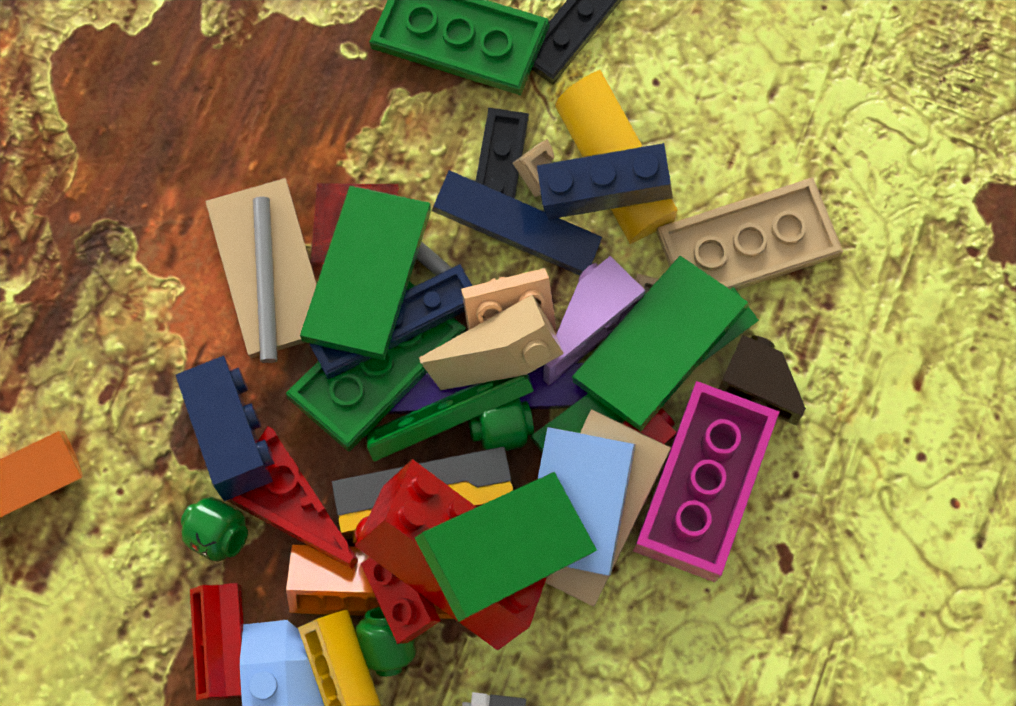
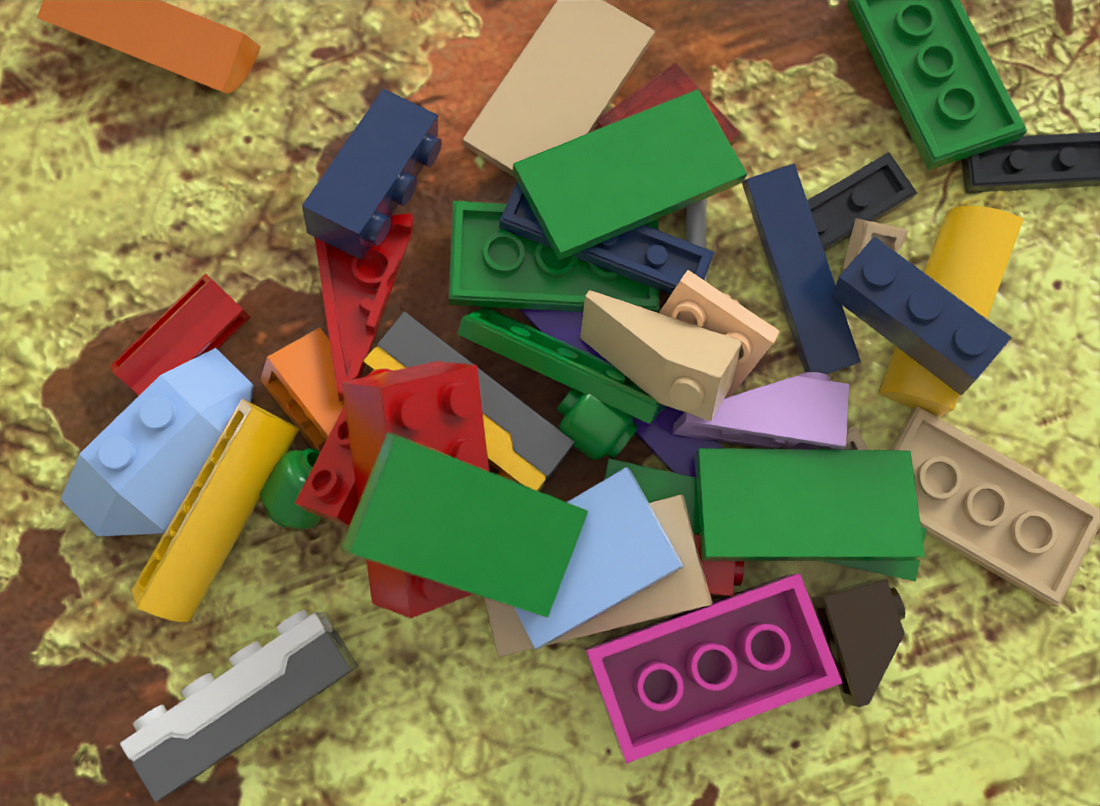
camera: 45 degrees right, 5 degrees up
green head [181,497,248,562] -> none
light grey bar [253,197,278,363] -> none

